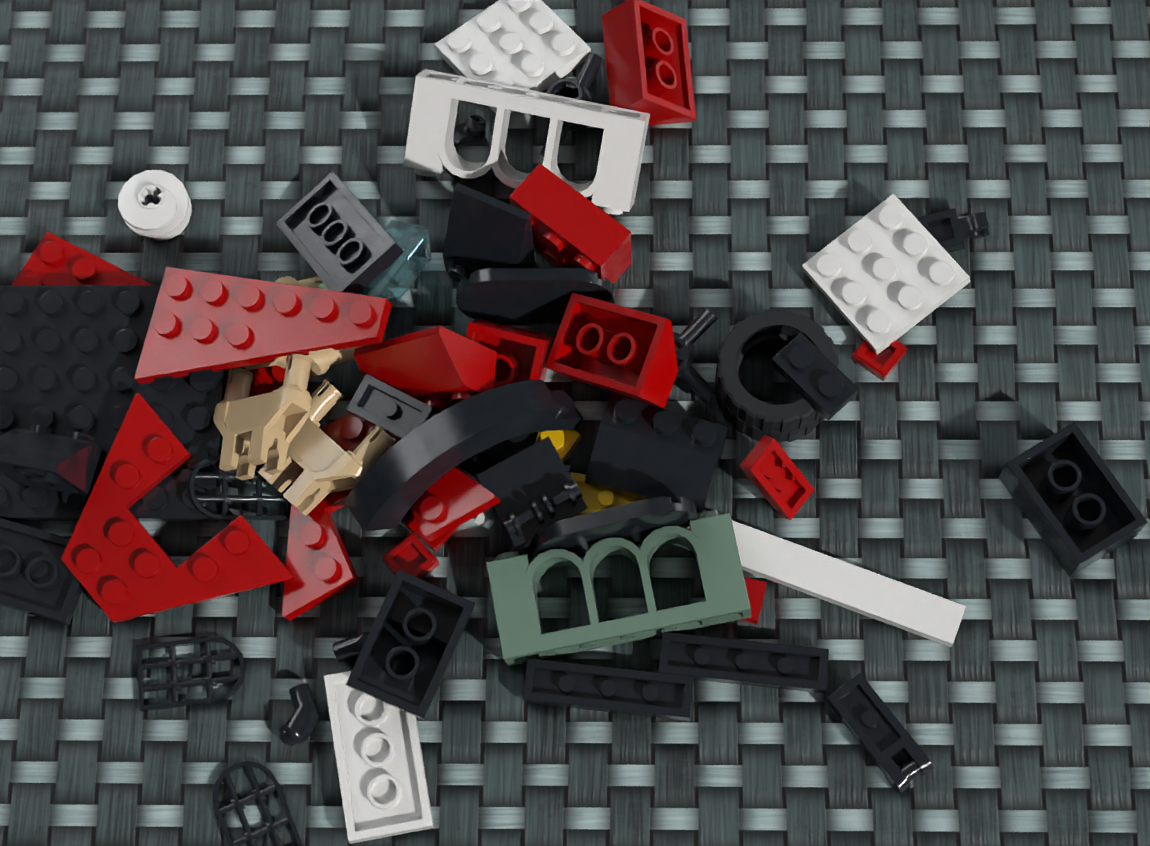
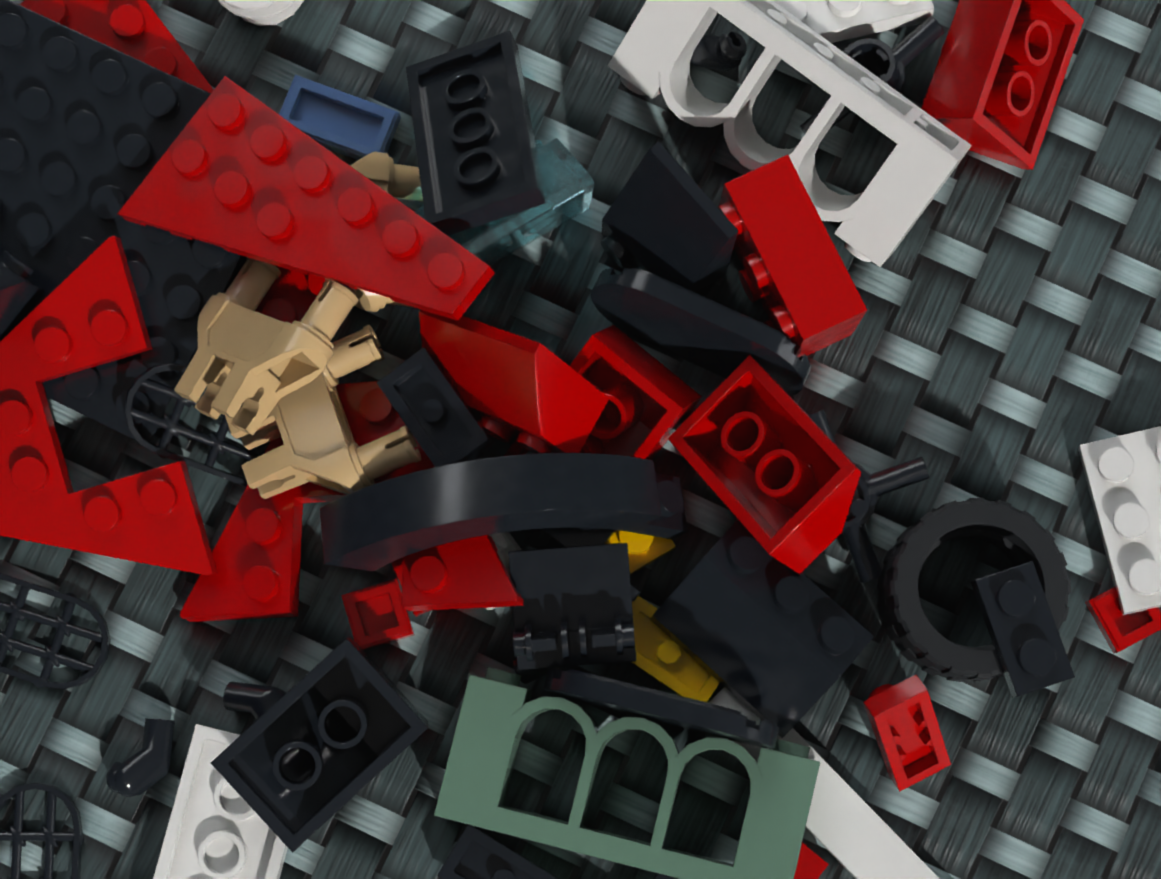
camera: 20 degrees right, 10 degrees up
none -> medium blue tile [279,75,401,160]

